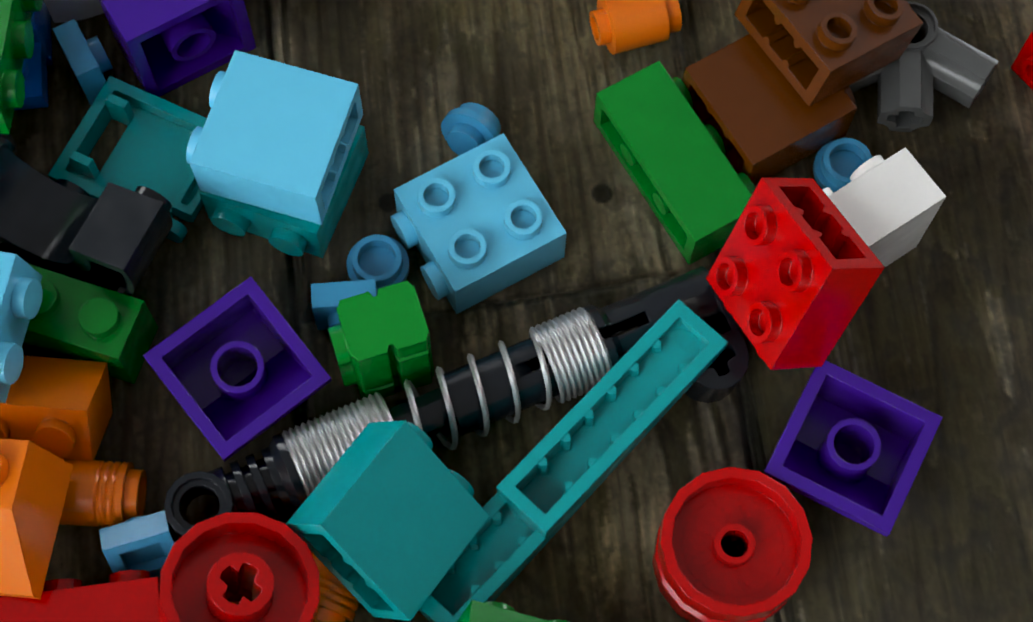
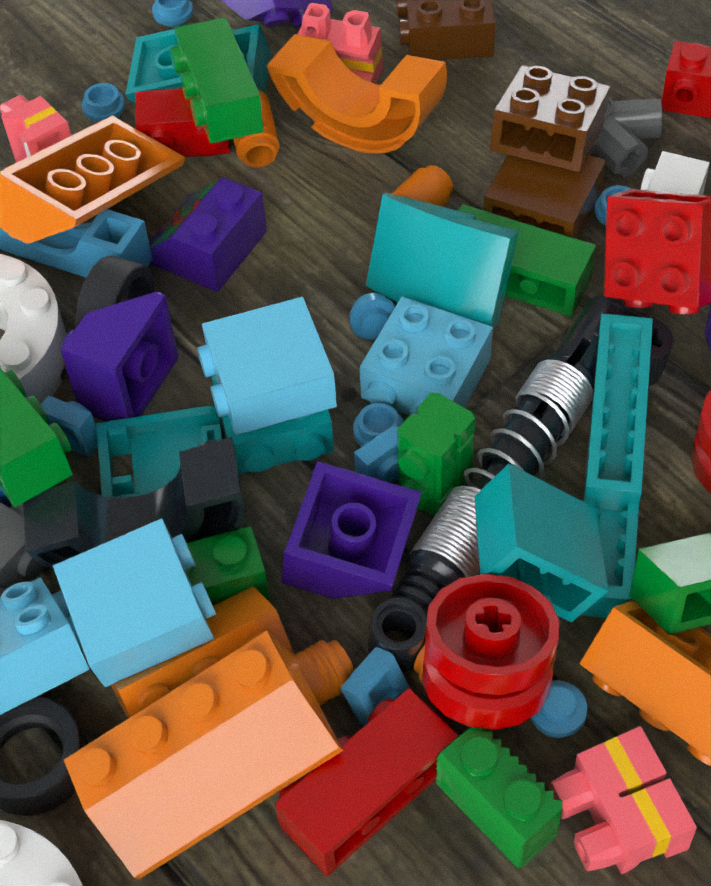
camera: 30 degrees left, 15 degrees down
none -> teal slope [366,192,519,329]

